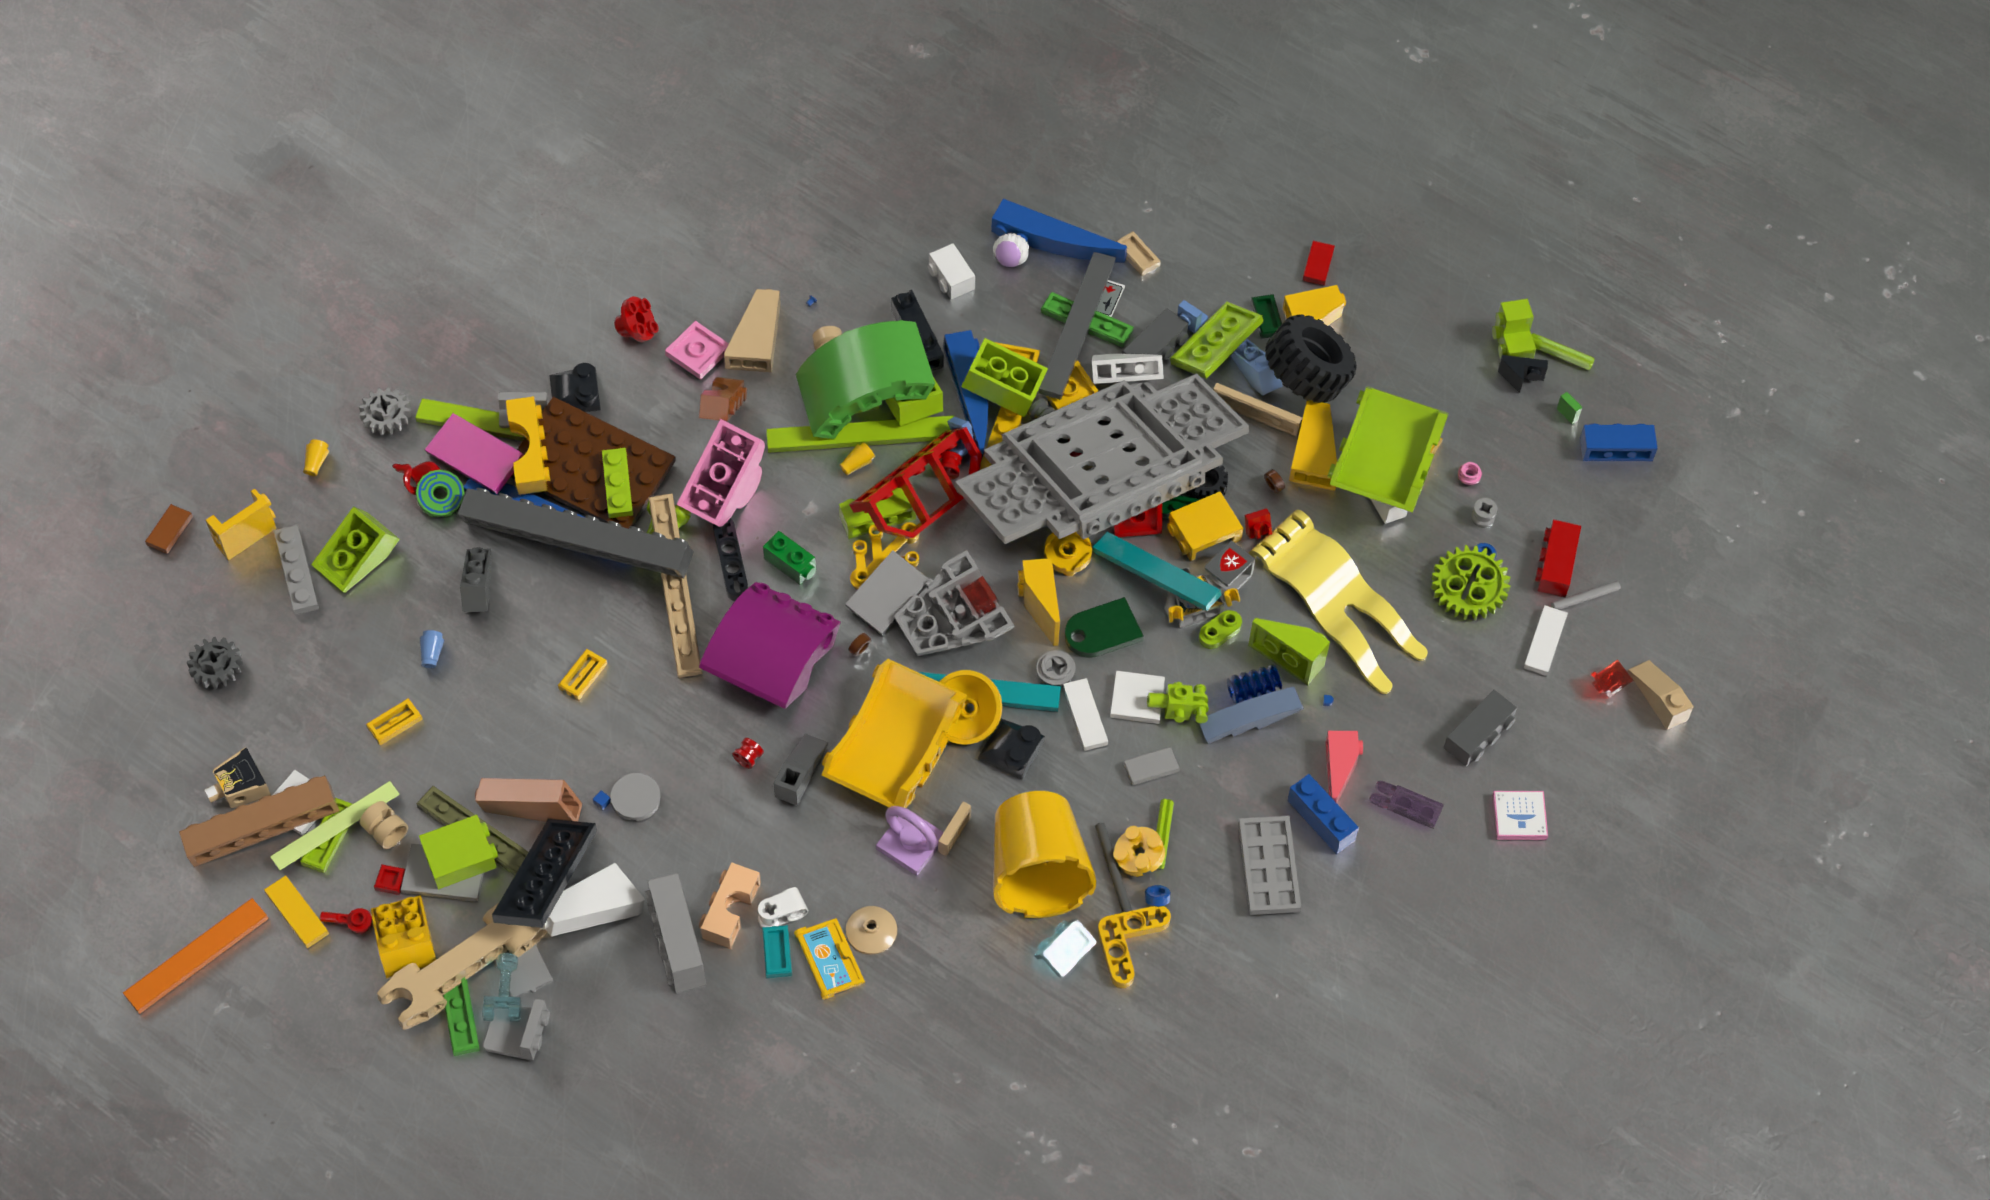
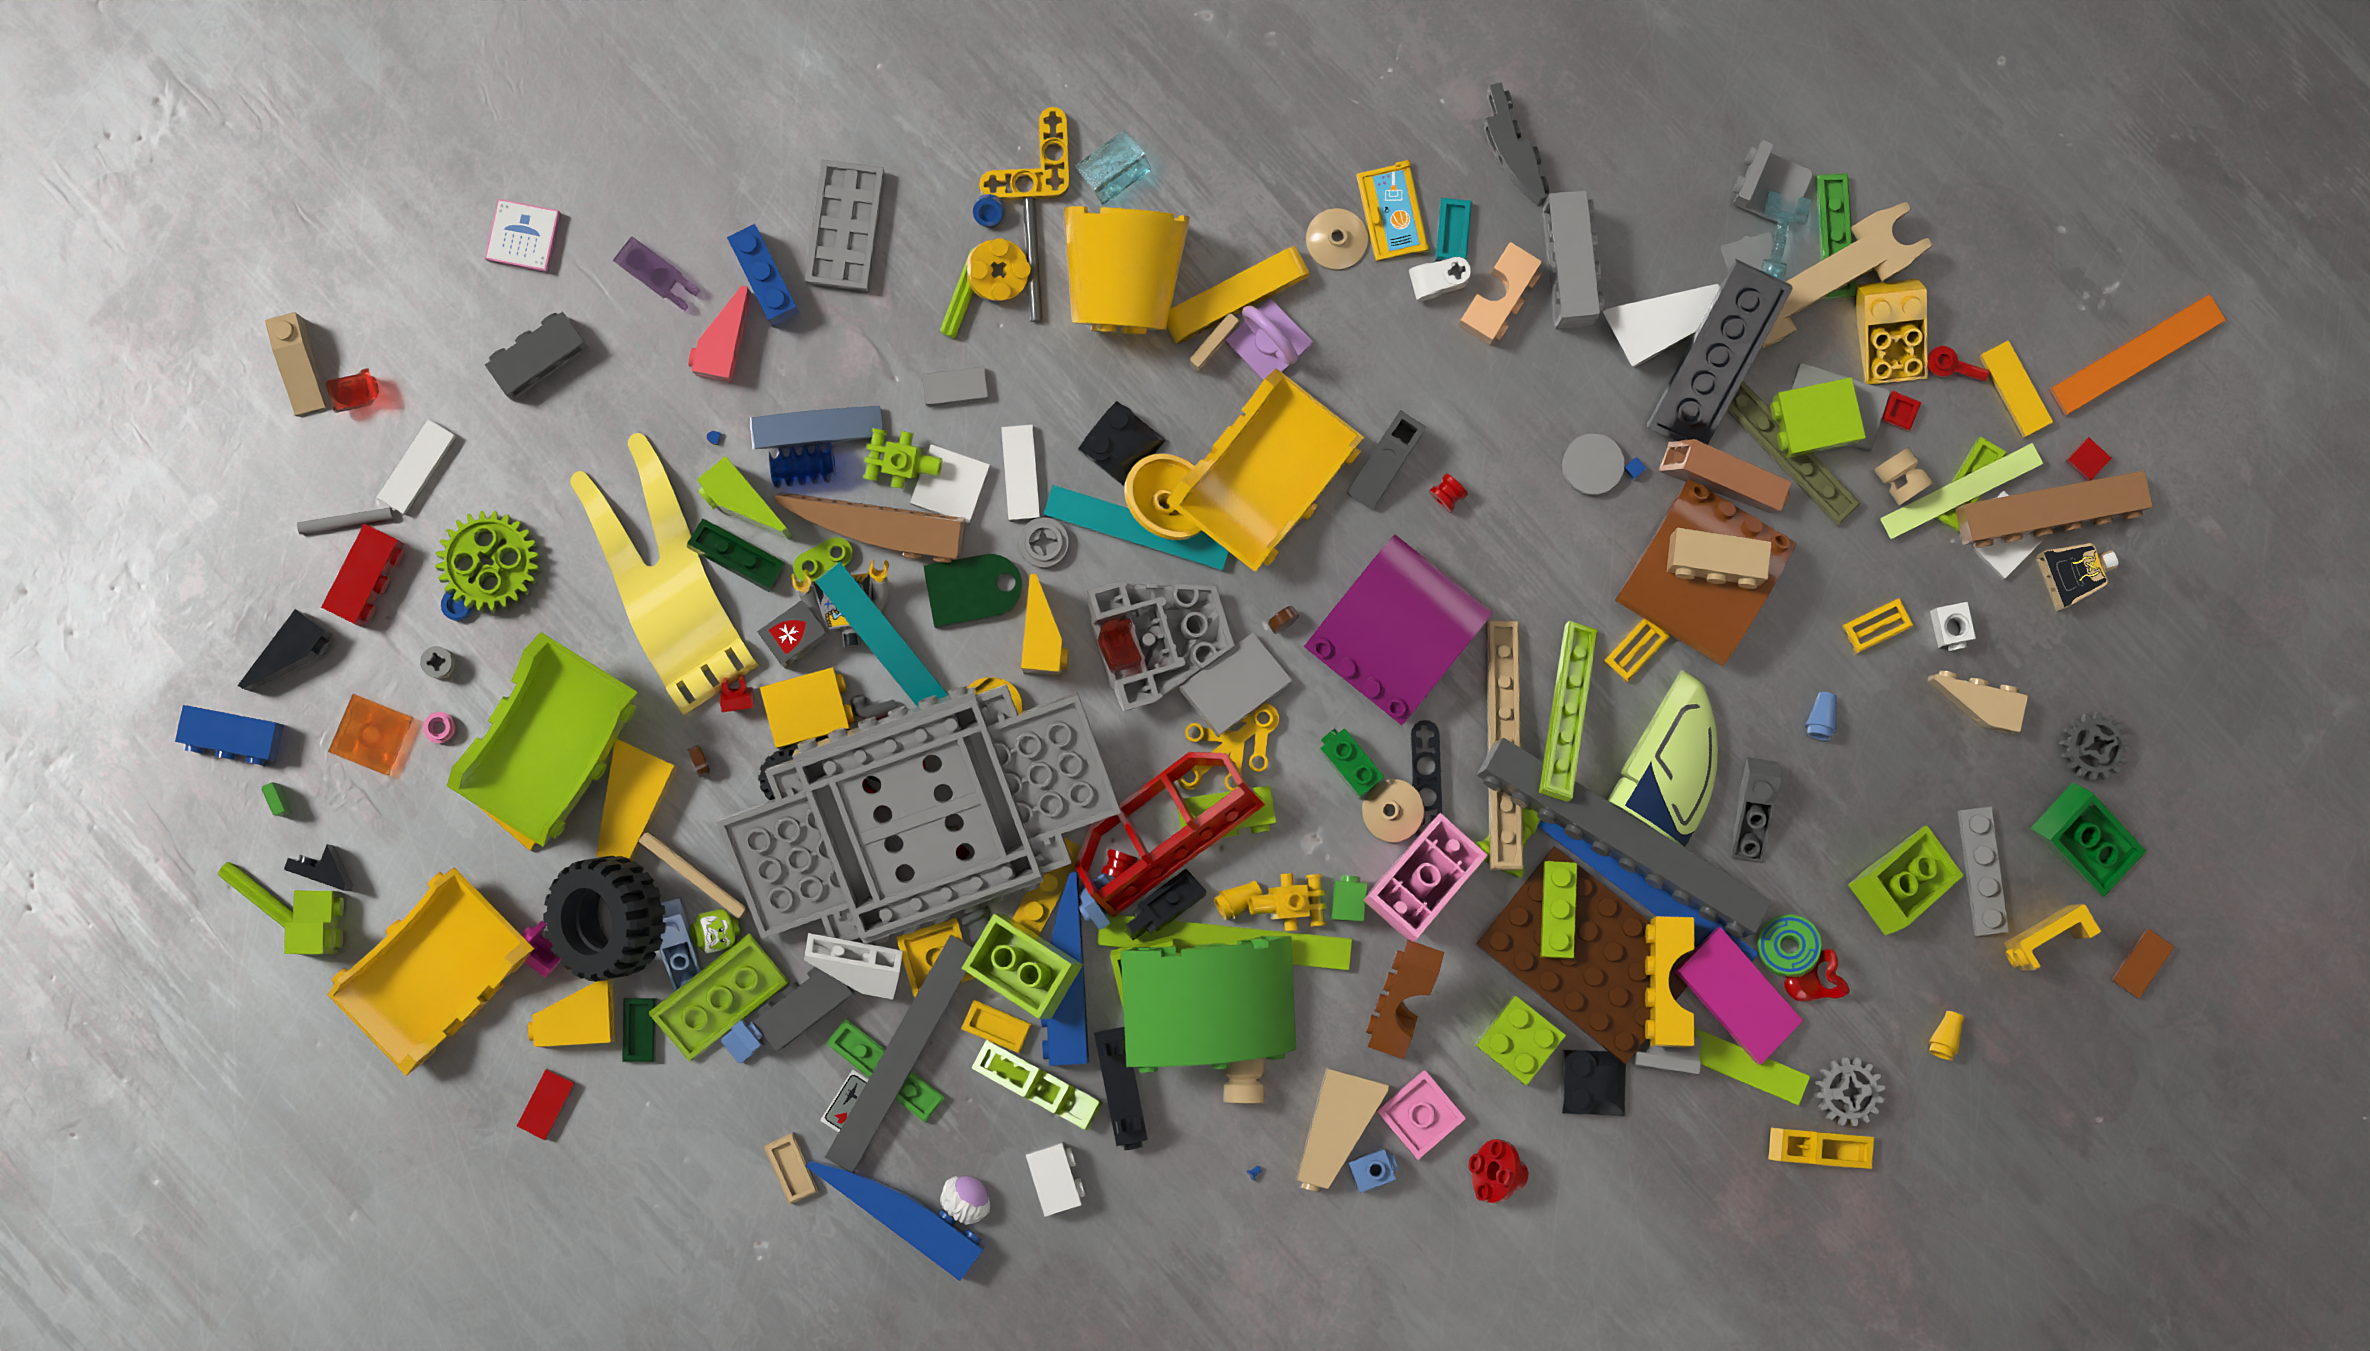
camera: 170 degrees left, 25 degrees up
none -> black slope [238,609,333,692]
none -> yellow panel [327,867,534,1076]
none -> clear orange plate [328,694,413,776]
none -> dark pink bracket [521,921,561,978]
none -> dark green plate [687,518,785,592]
none -> lime head [690,909,740,953]
none -> medium nougat slope [774,492,965,563]
none -> dark grey arm [850,694,897,720]
none -> lime slope [972,1040,1103,1131]
none -> black hinge [1125,869,1207,941]
none -> yellow beam [1166,246,1310,344]
none -> yellow piece [1248,873,1327,931]
none -> bright green brick [1331,875,1367,922]
none -> medium blue brick [1347,1148,1399,1193]
none -> tan dish [1363,779,1425,842]
none -> lime brick [1473,995,1566,1086]
none -> dark grey slope [1483,82,1549,206]
none -> lime tile [1539,620,1598,802]
none -> yellowish green panel [1607,670,1718,848]
none -> dark orange slope [1615,478,1797,666]
none -> tan brick [1666,528,1771,589]
none -> yellow slope [1769,1127,1874,1169]
none -> tan slope [1928,671,2028,735]
none -> white brick [1930,602,1976,651]
none -> green slope [2030,782,2146,897]
none -> red tile [2066,437,2112,481]

